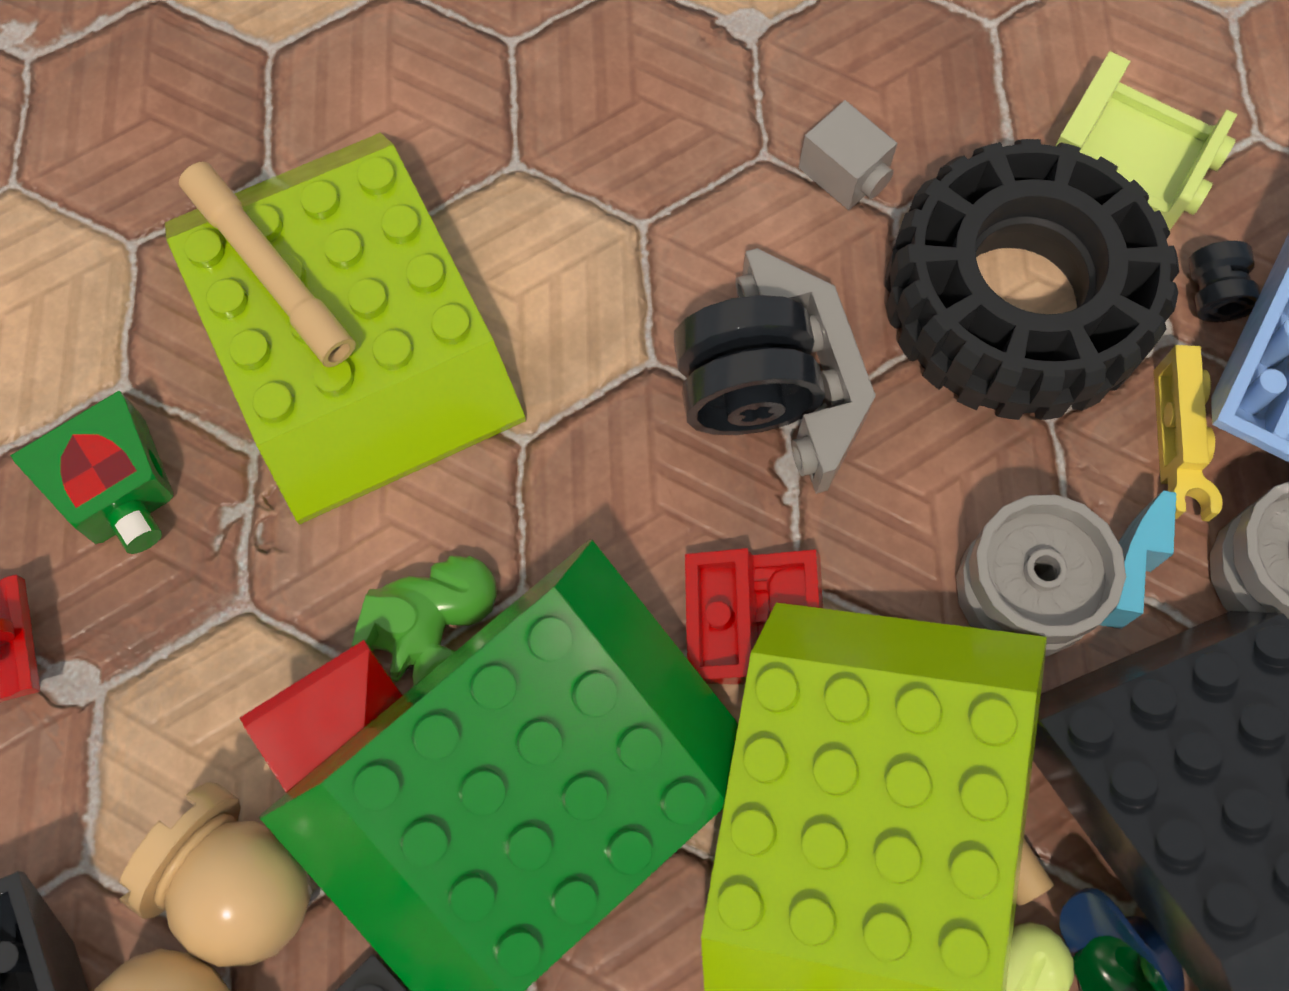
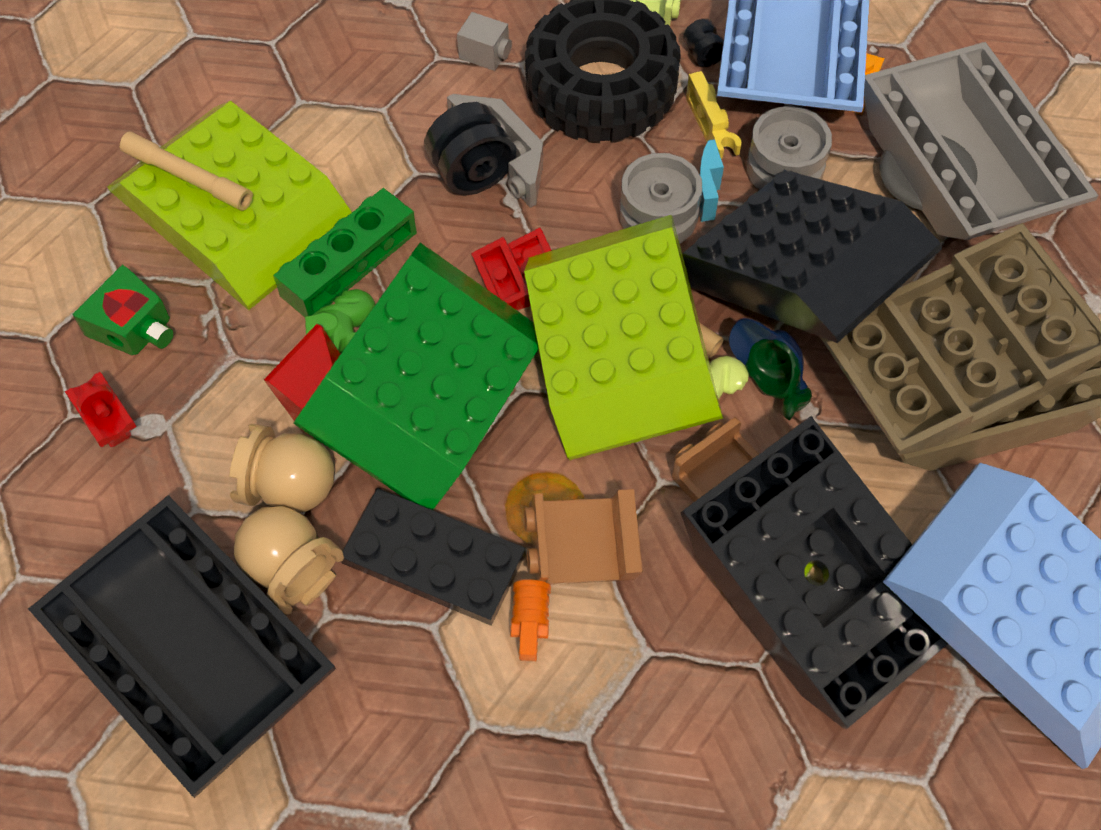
camera: 20 degrees left, 10 degrees down
none -> green brick [273,187,417,317]

